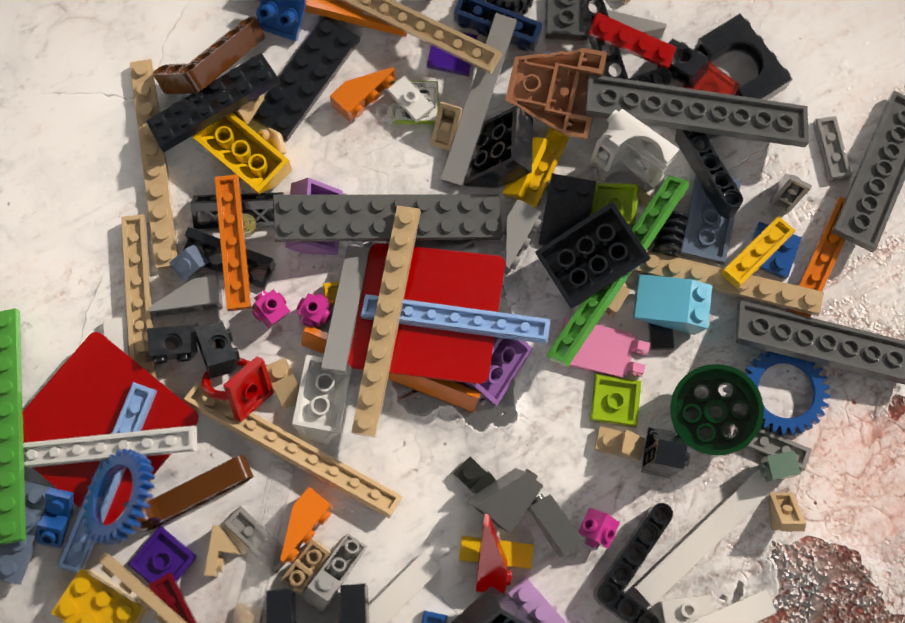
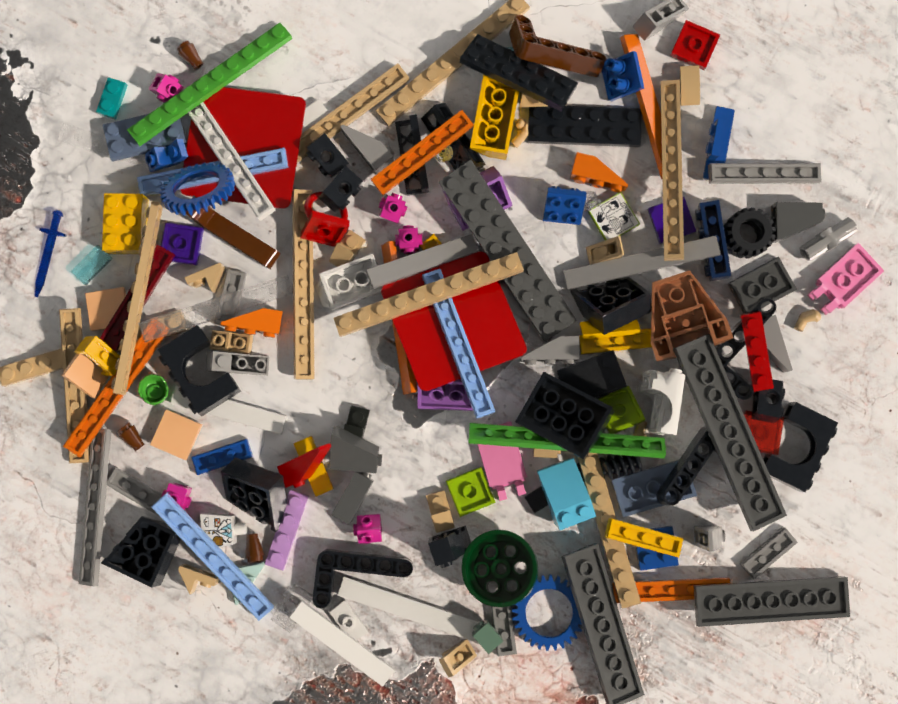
camera: 65 degrees right, 10 degrees up
sand blue brick [169,244,210,281] -> none
white plate [388,76,433,123] -> none
none -> blue plate [543,186,586,225]

